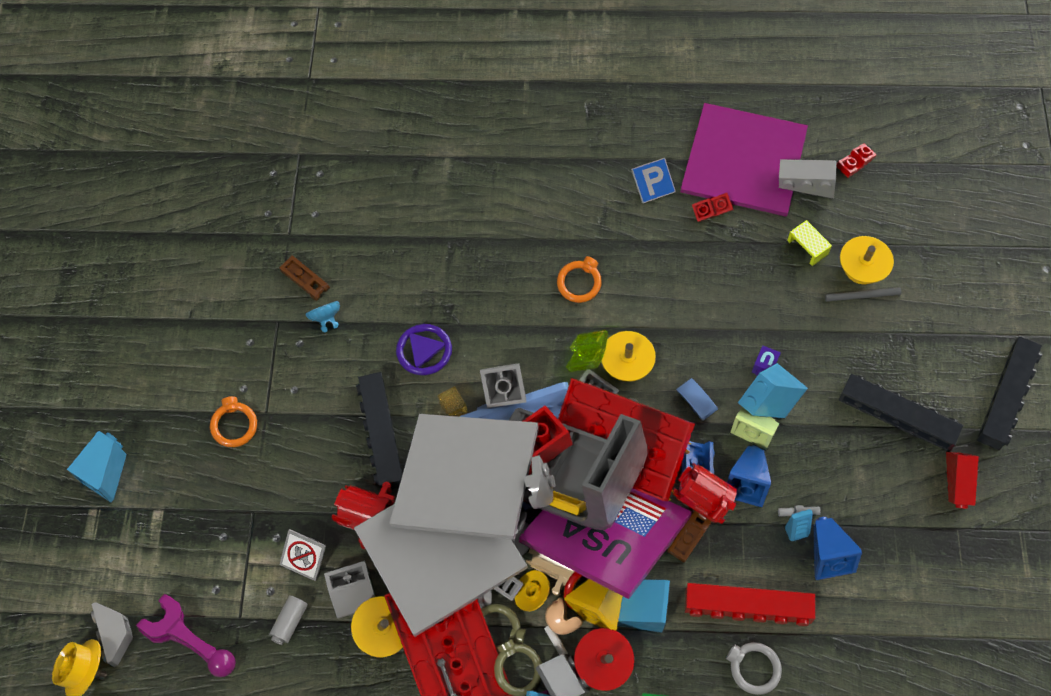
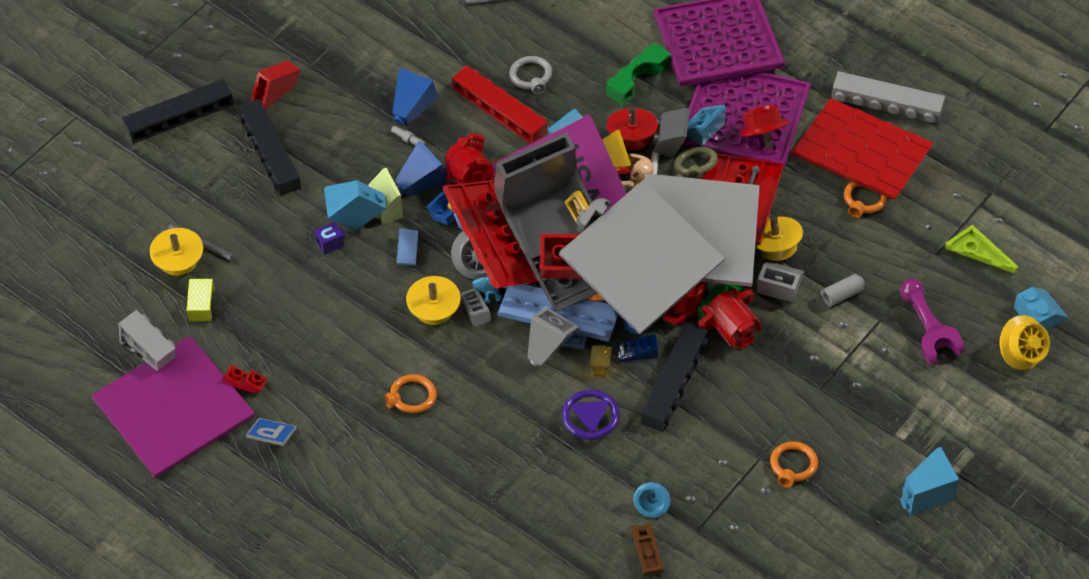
camera: 145 degrees left, 10 degrees down
light grey slope [91,602,133,667] -> none
piece [279,529,326,581] -> none
clear neon green slope [566,330,608,372] -> none
dark azure slope [785,509,813,541] -> none
red slope [836,143,877,178] -> none

